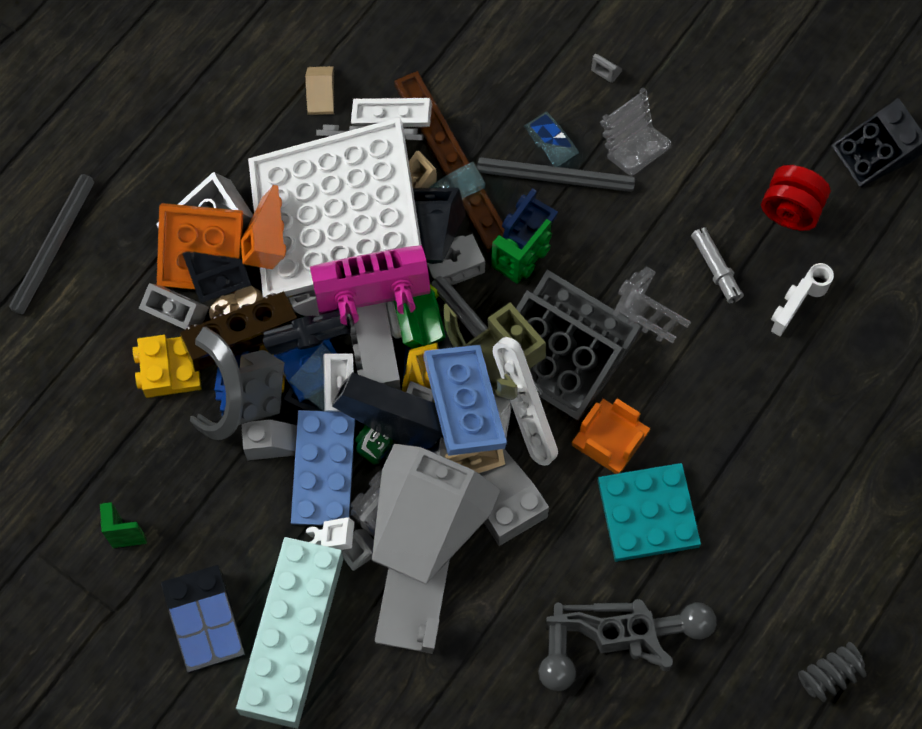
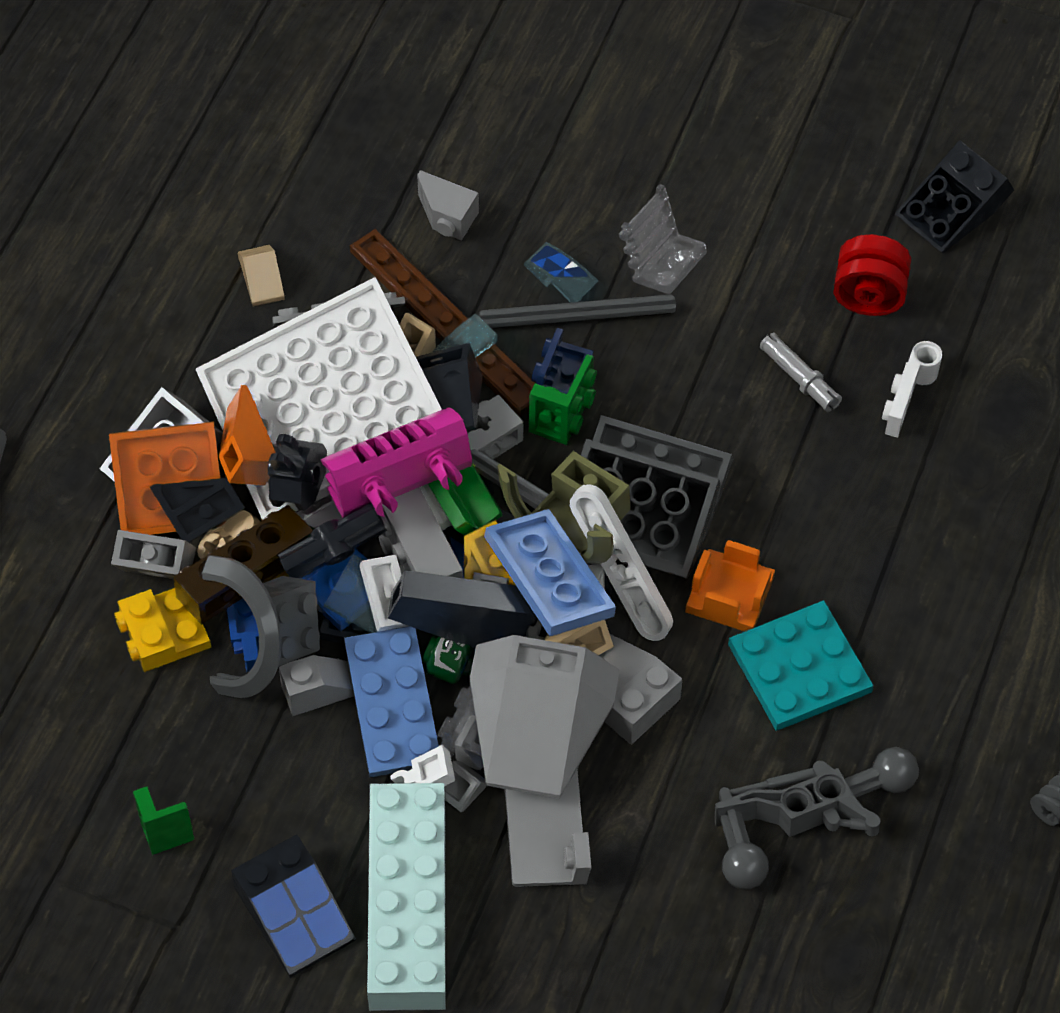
camera: 15 degrees left, 10 degrees down
white plate [351,98,432,127] -> none
light grey slope [591,53,622,83] -> none
clear plate [613,266,691,343] -> none
none -> black hinge [268,434,327,511]
none -> light grey slope [417,170,479,241]

